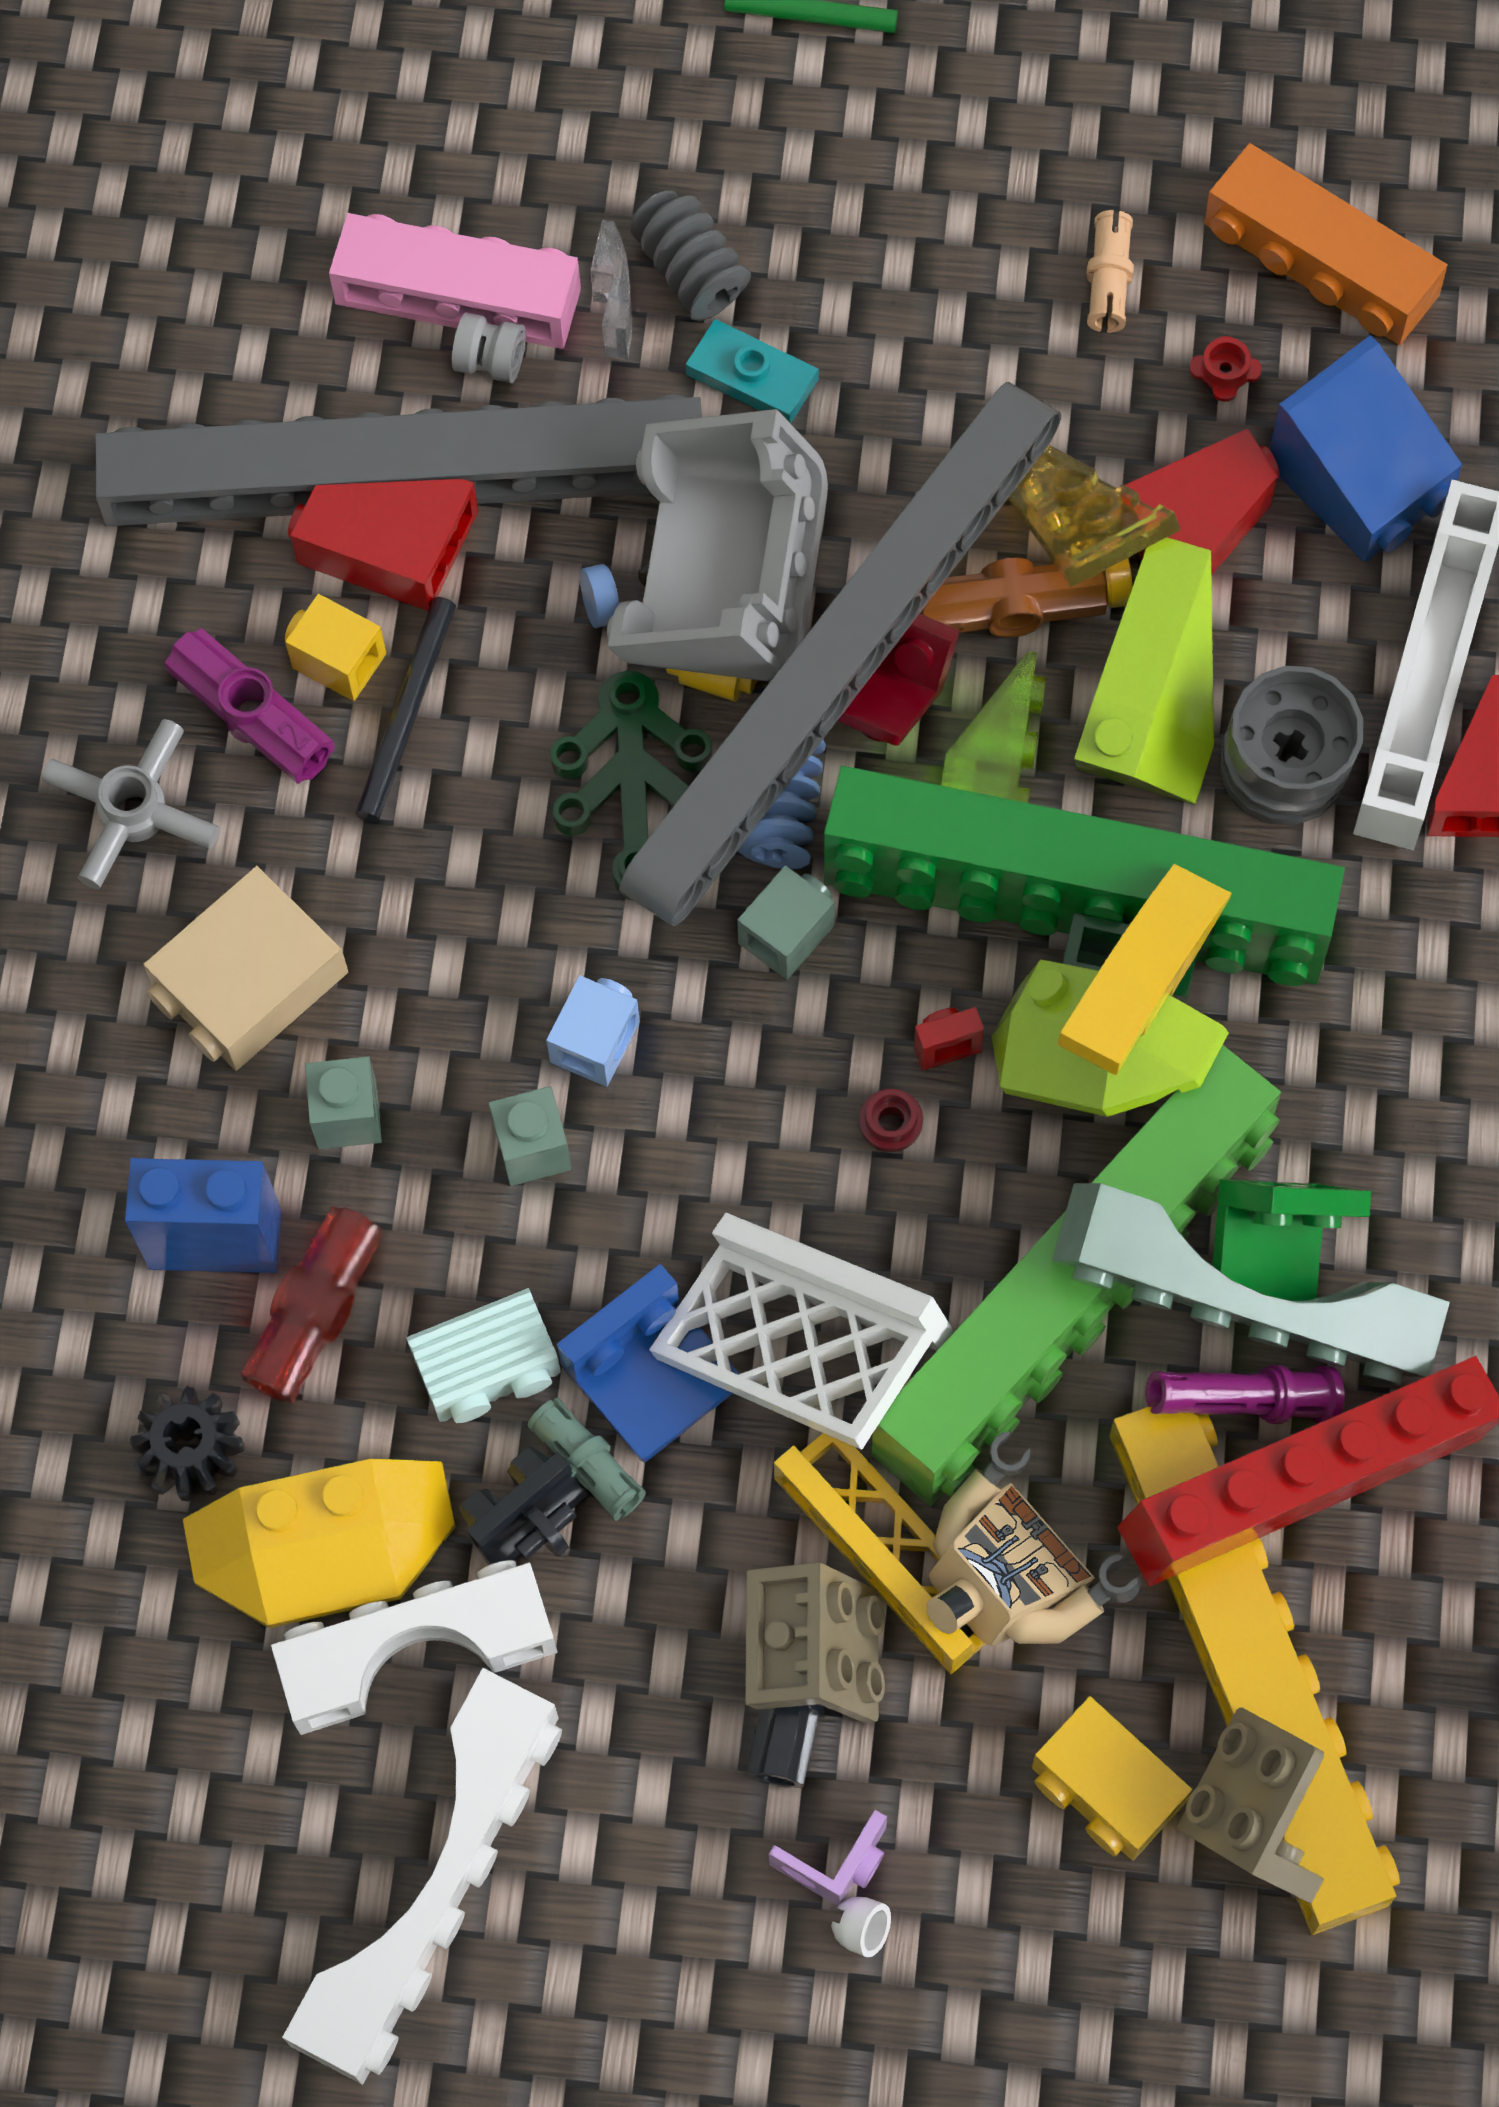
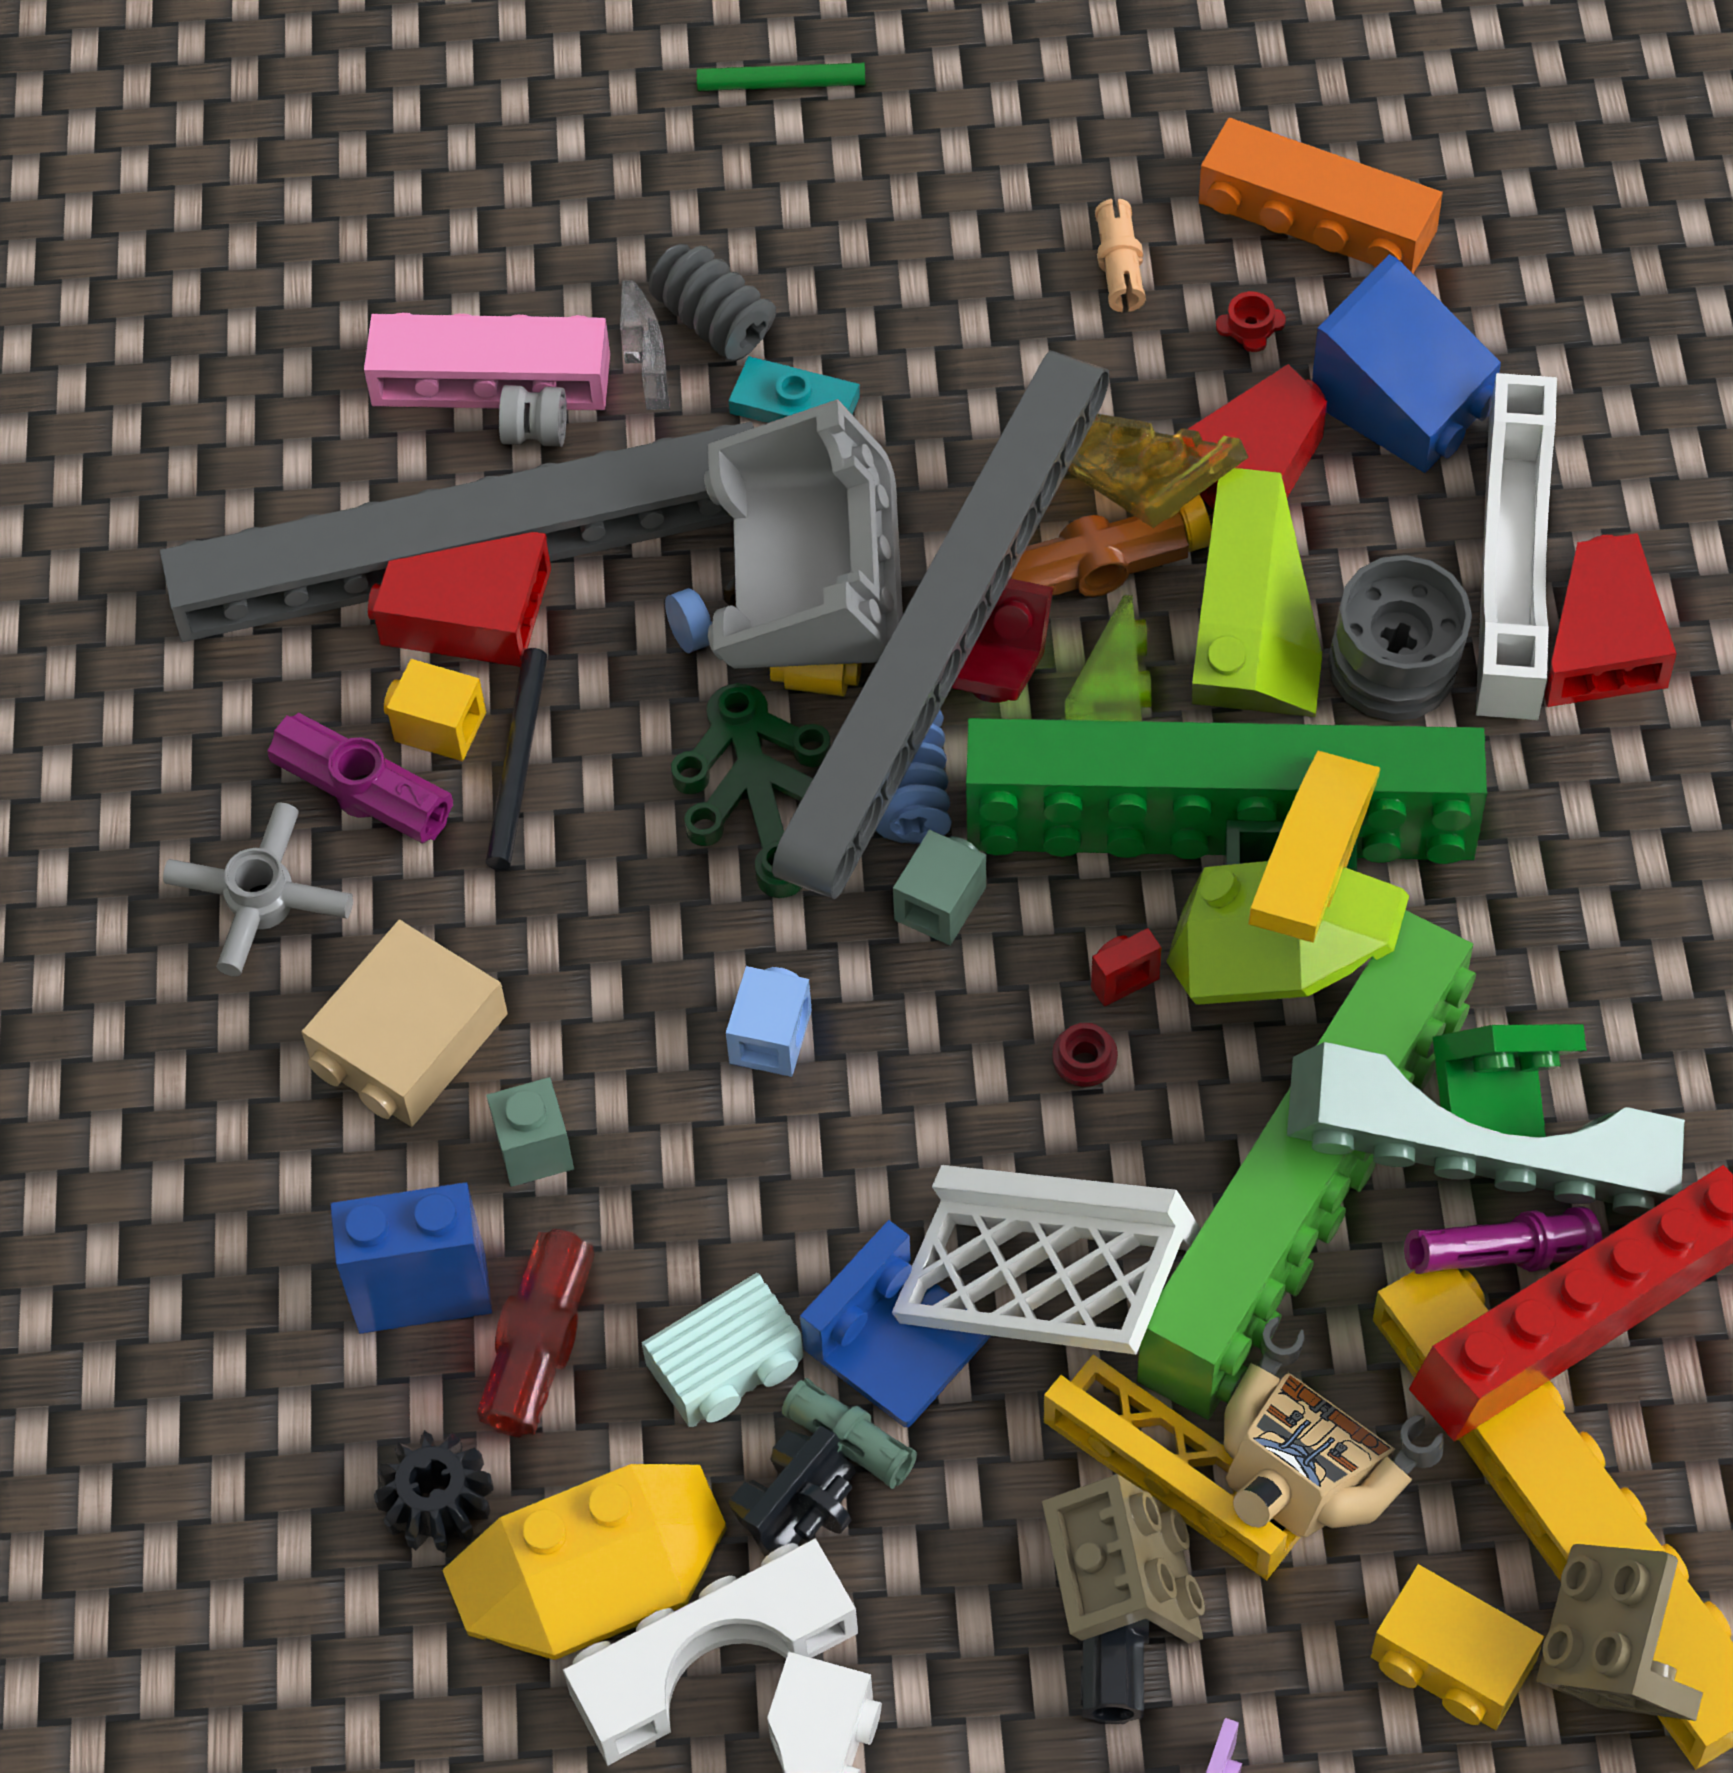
camera: 10 degrees left, 10 degrees down
sand green brick [489,1086,572,1186] -> none

